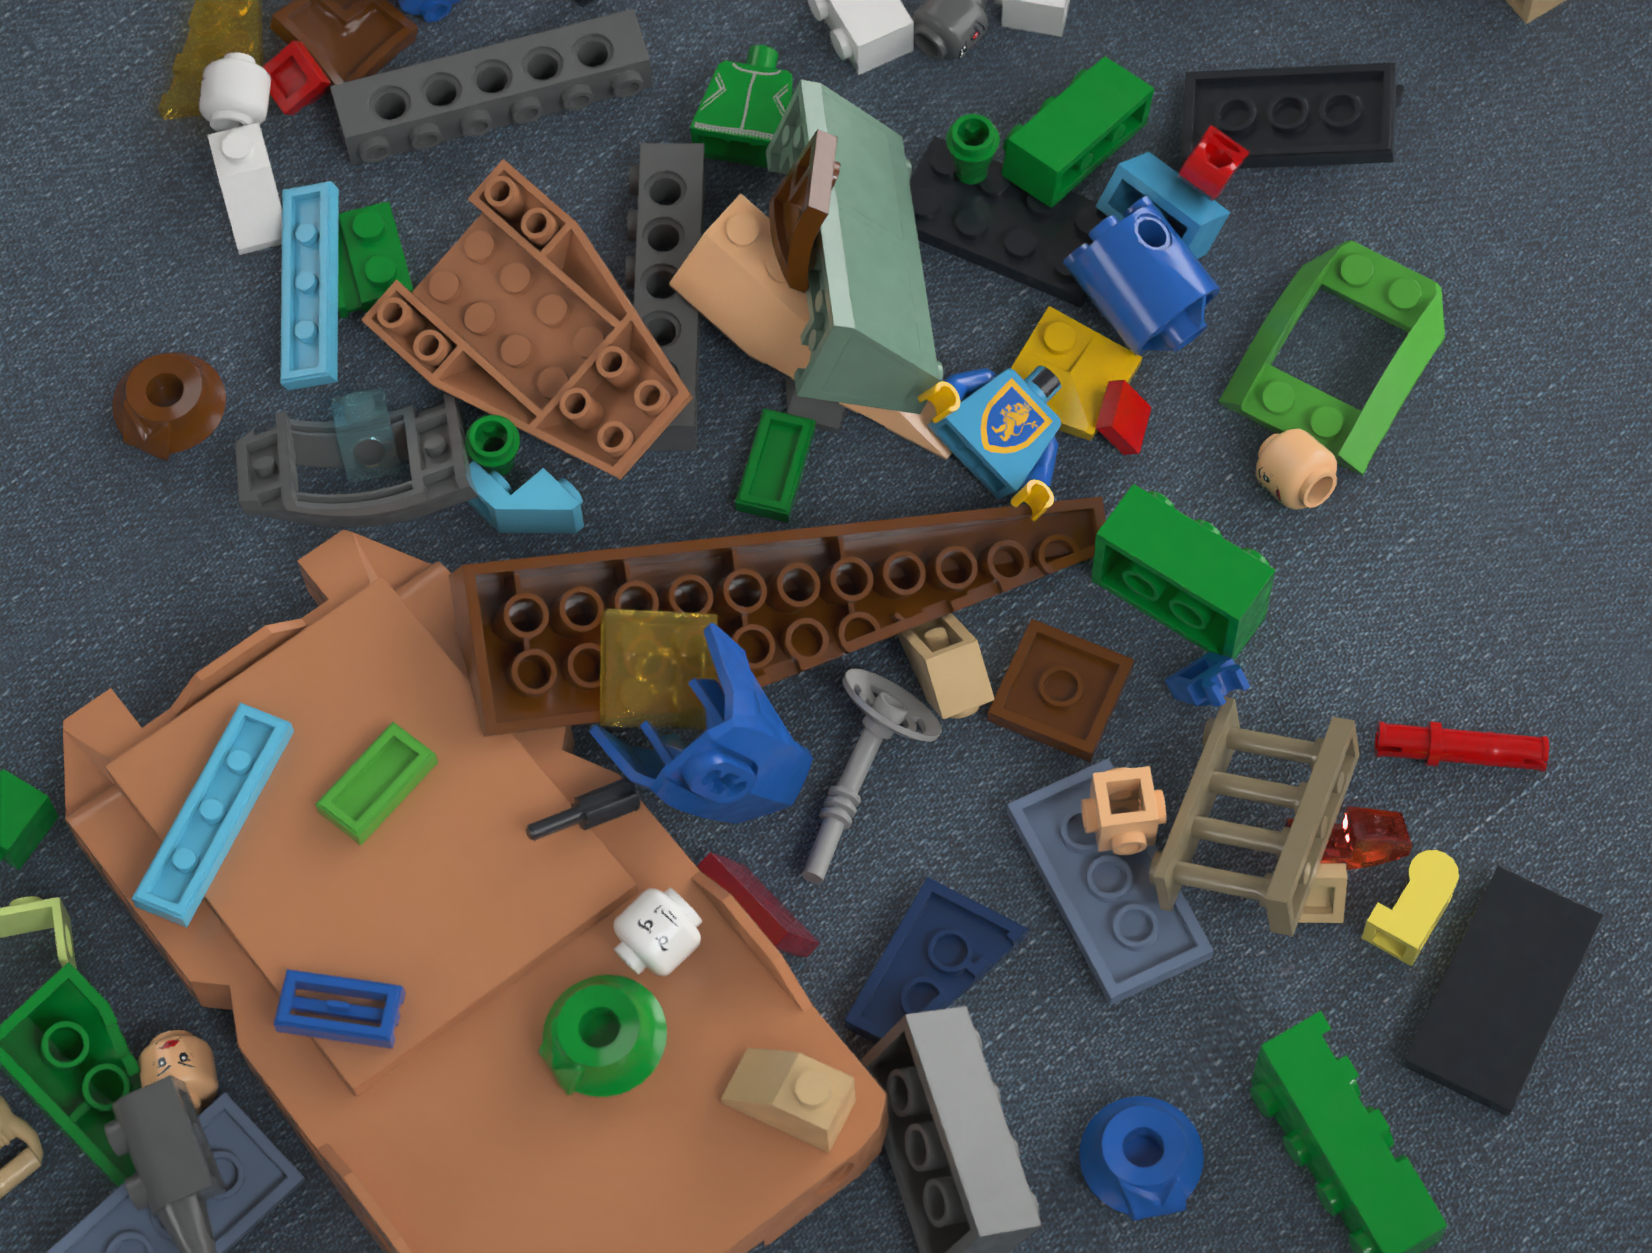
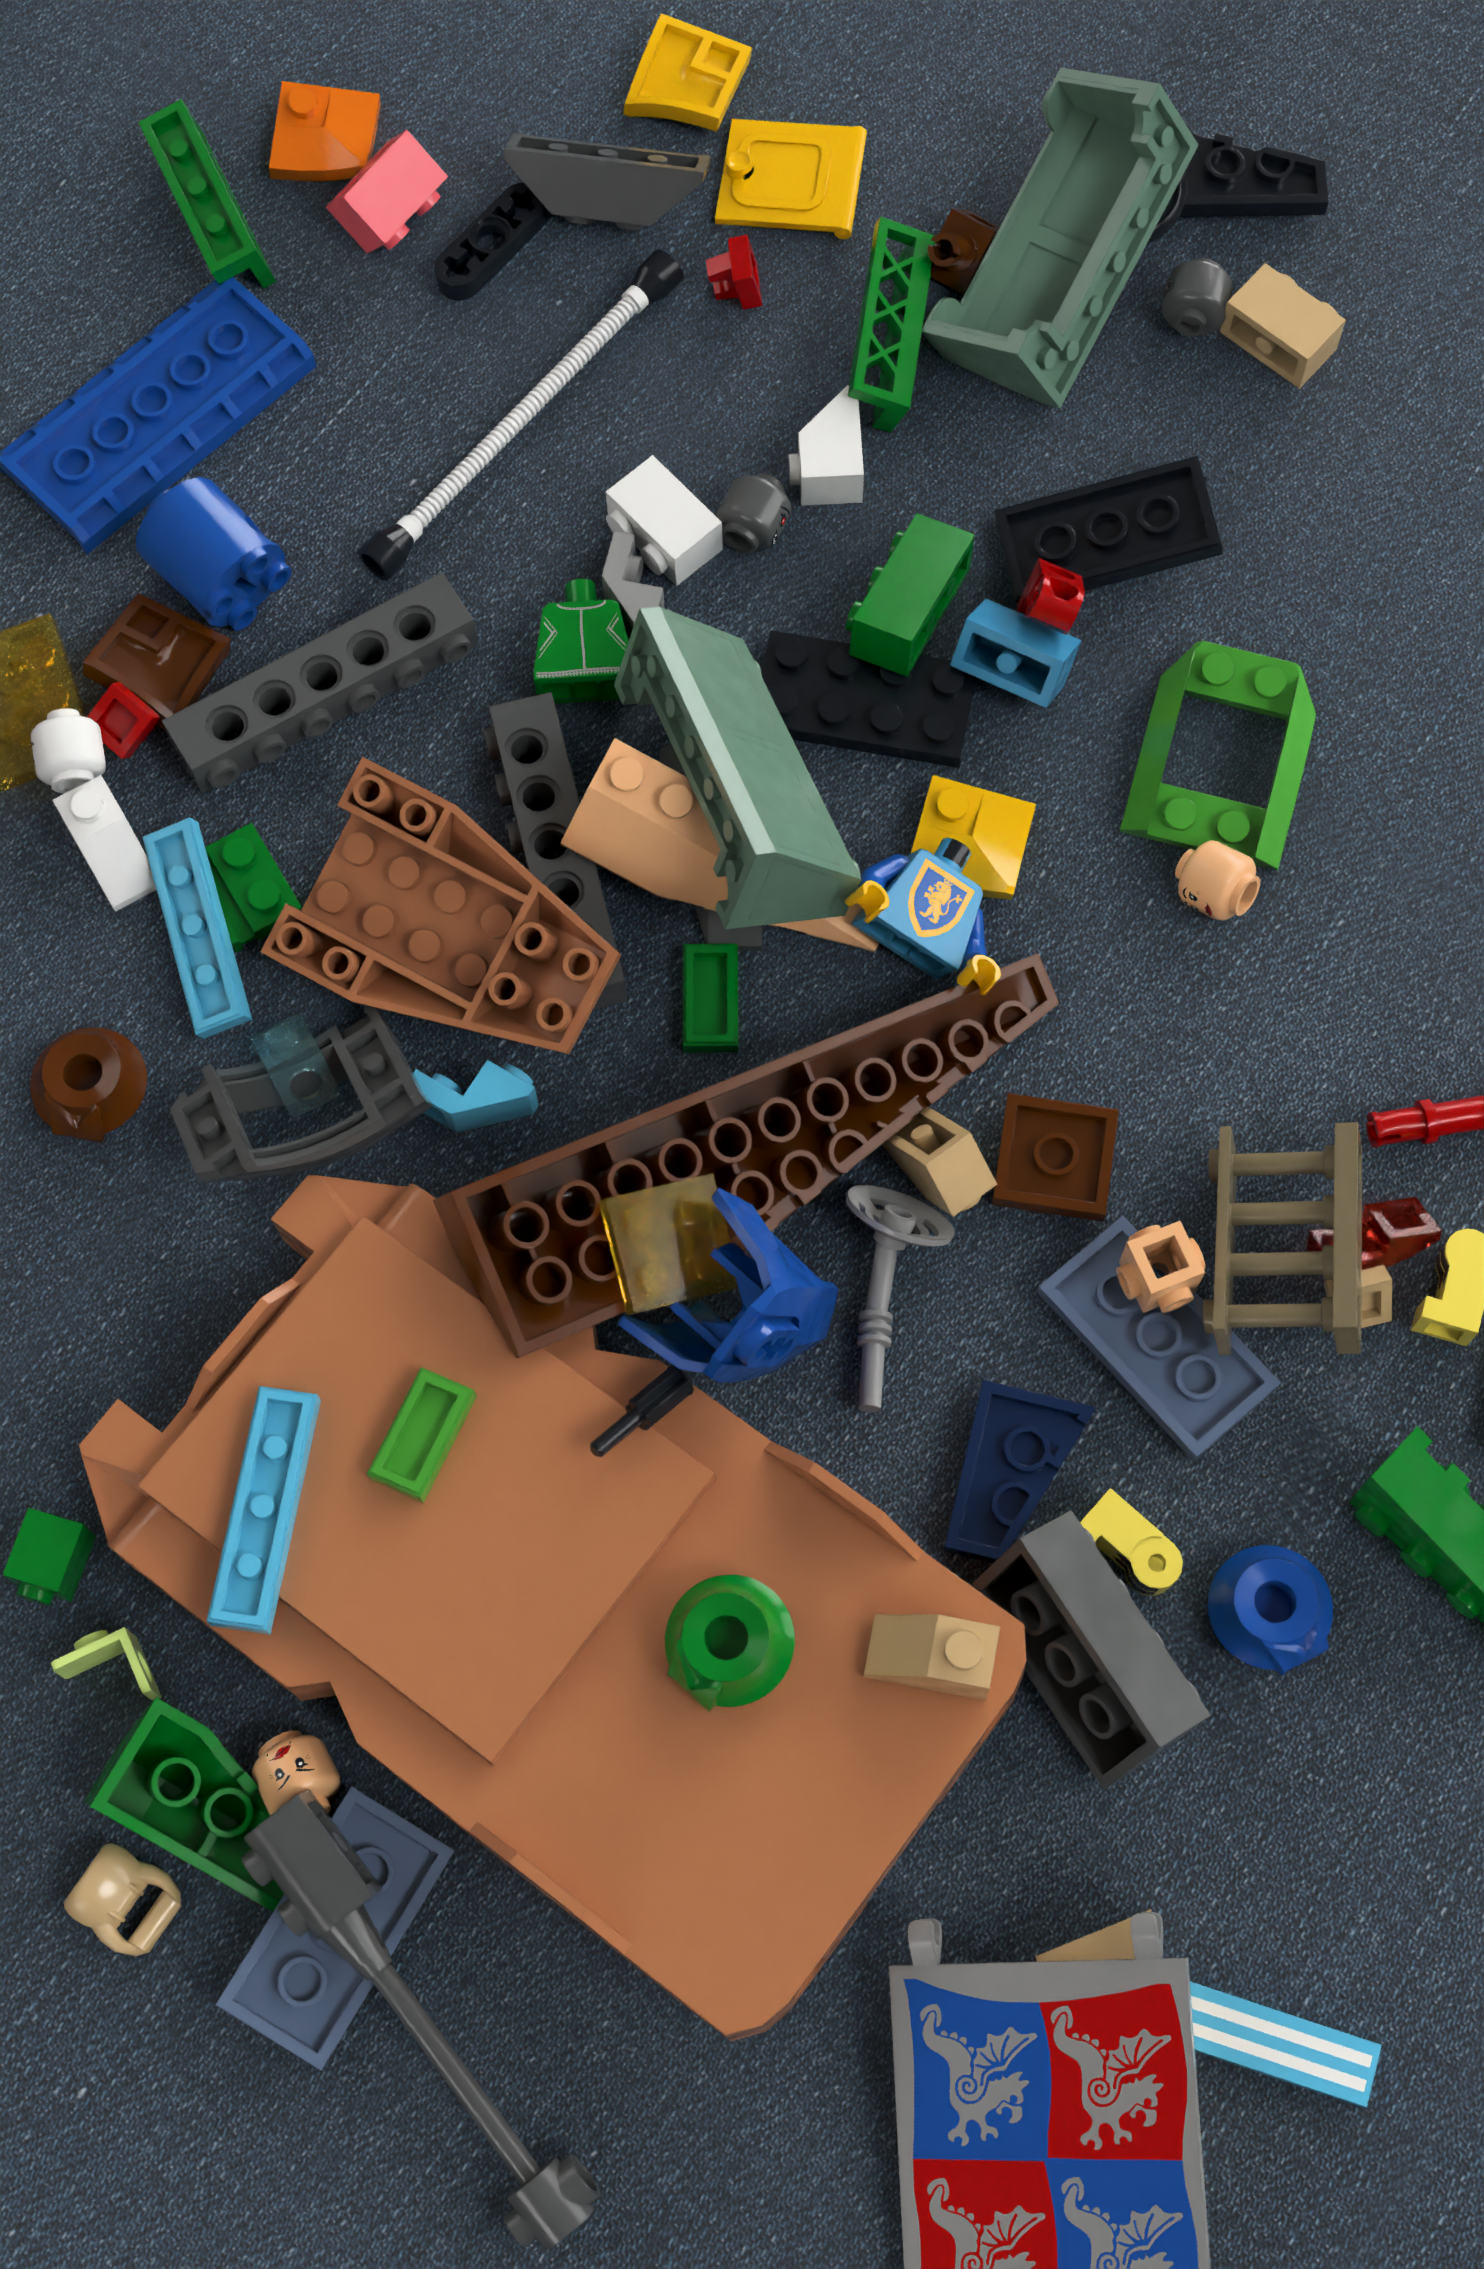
camera: 15 degrees left, 5 degrees up
blue tile [273,969,406,1049] -> none
green cone [465,415,520,476] -> none
white head [613,887,702,976] -> none
dark red tile [697,852,821,958] -> none
reddish brown plate [769,129,840,294] -> none
green cone [946,114,1000,185] -> none
blue cylinder [1062,196,1220,356] -> none
green brick [1091,484,1276,661] -> none
red tile [1096,380,1152,455] -> none
blue plate [1165,651,1250,706] -> none
none -> light grey slope [602,531,672,638]
none -> light yellow leg [1080,1488,1183,1596]

